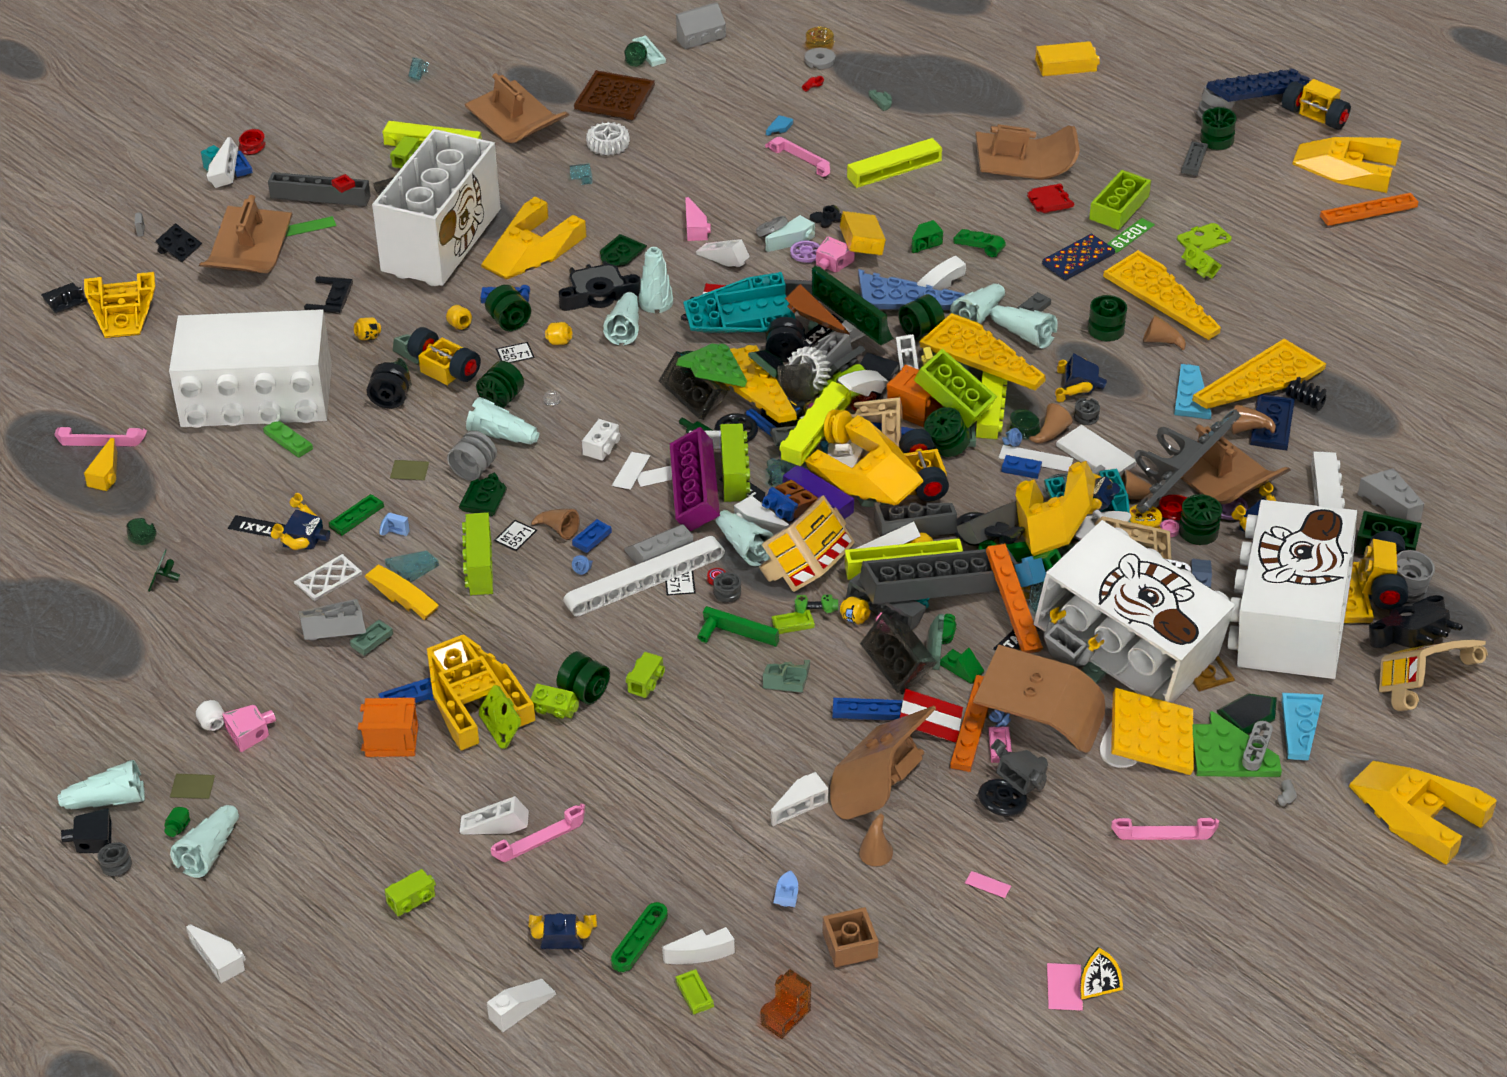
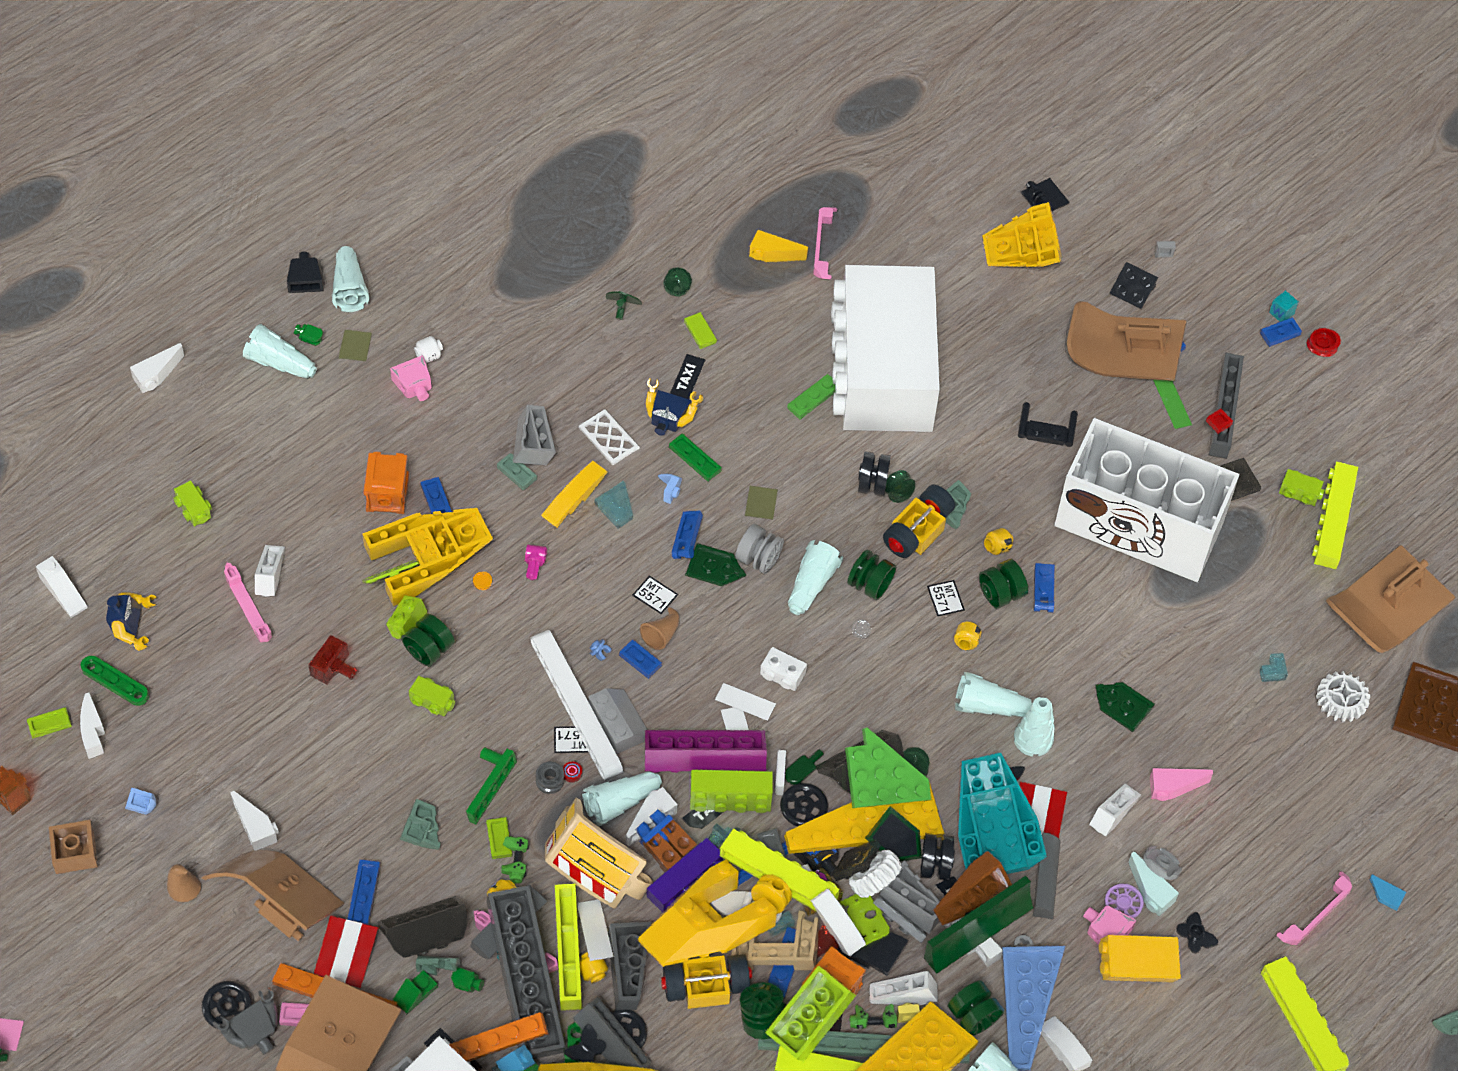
camera: 90 degrees right, 15 degrees up
dark grey wheel [97,842,132,876] -> none
white slope [207,137,238,188] -> none
yellow head [354,317,381,340] -> none
lime brick [462,512,493,595] -> none
yellow wedge [481,196,586,280] -> none
black piece [558,261,641,311] -> none
green slope [911,220,943,253] -> none
bright pink sticker [965,871,1011,898] -> none
none -> clear red brick [308,635,357,685]
none -> light orange piece [473,572,492,590]
none -> dark pink axle [525,544,547,581]
none -> blue plate [672,510,703,559]
none -> lime tile [684,312,717,349]

